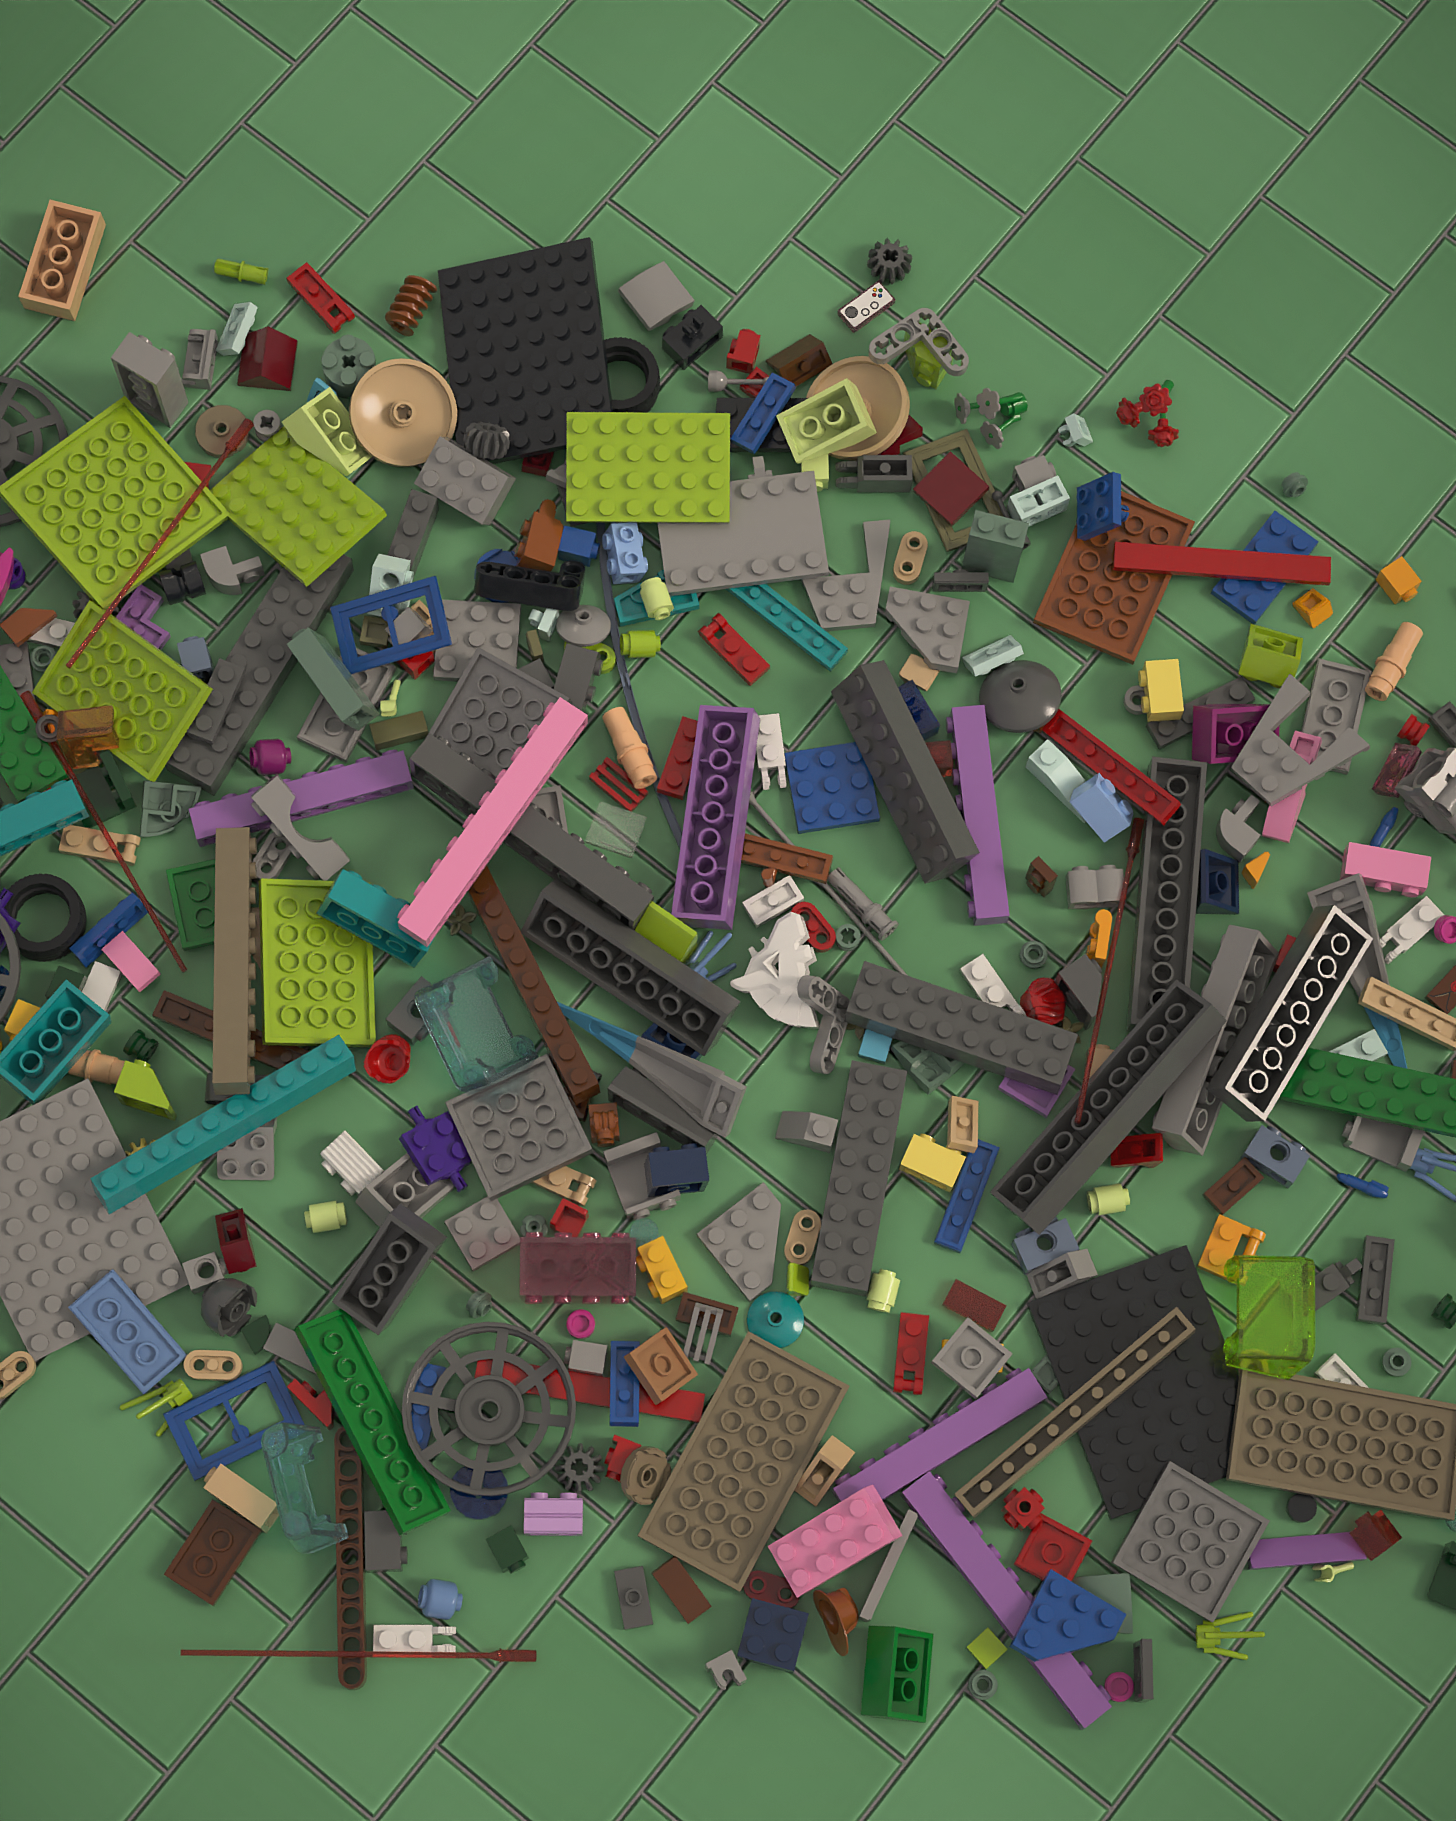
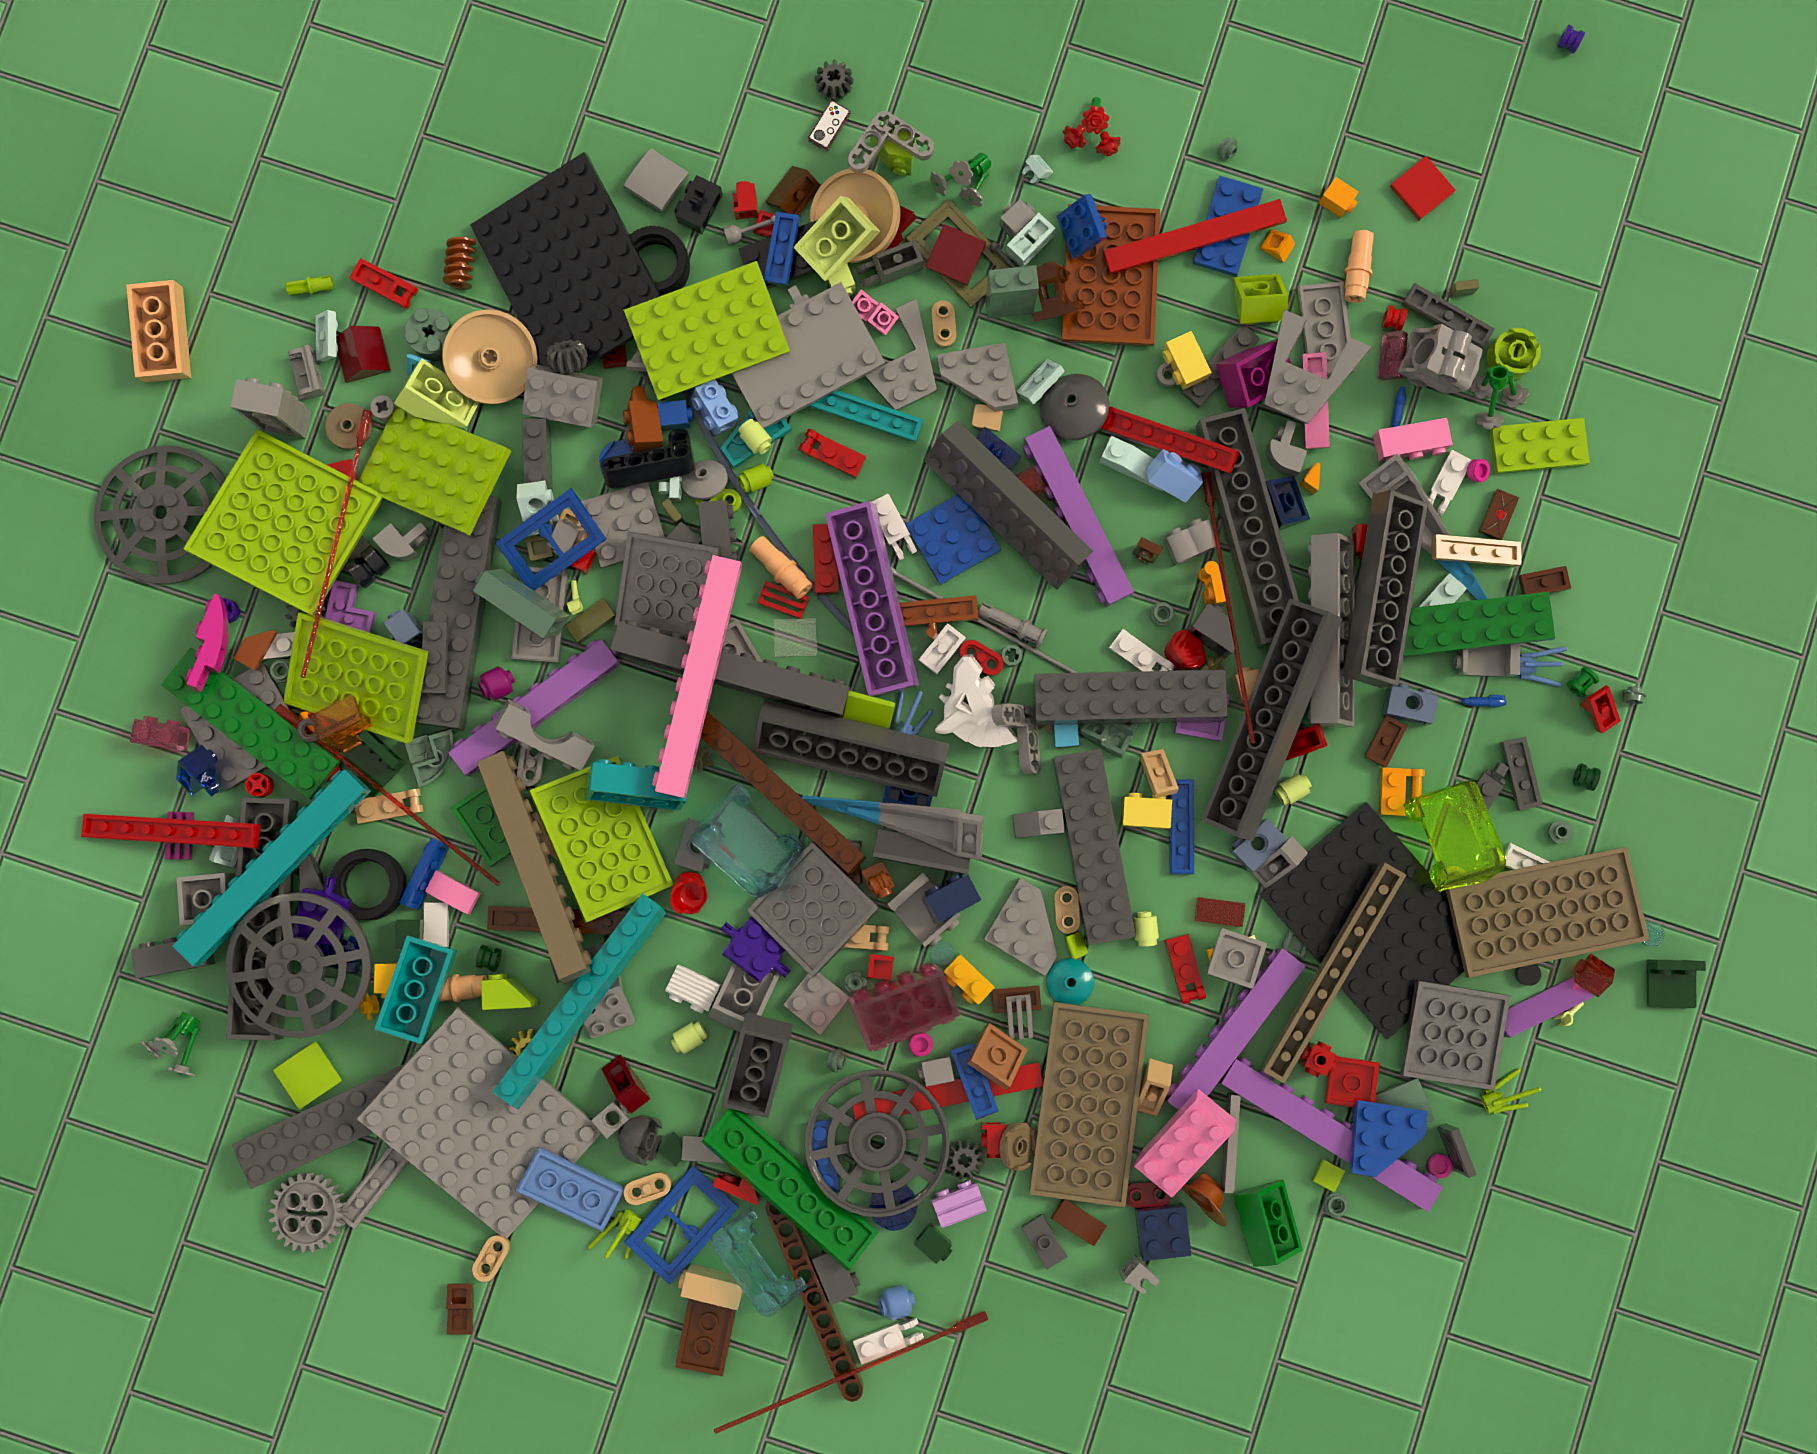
camera: 20 degrees left, 10 degrees up
dark grey plate [932,569,989,592] -> none
none -> bright pink slope [852,290,899,335]
none -> reddish brown tile [1032,261,1085,322]

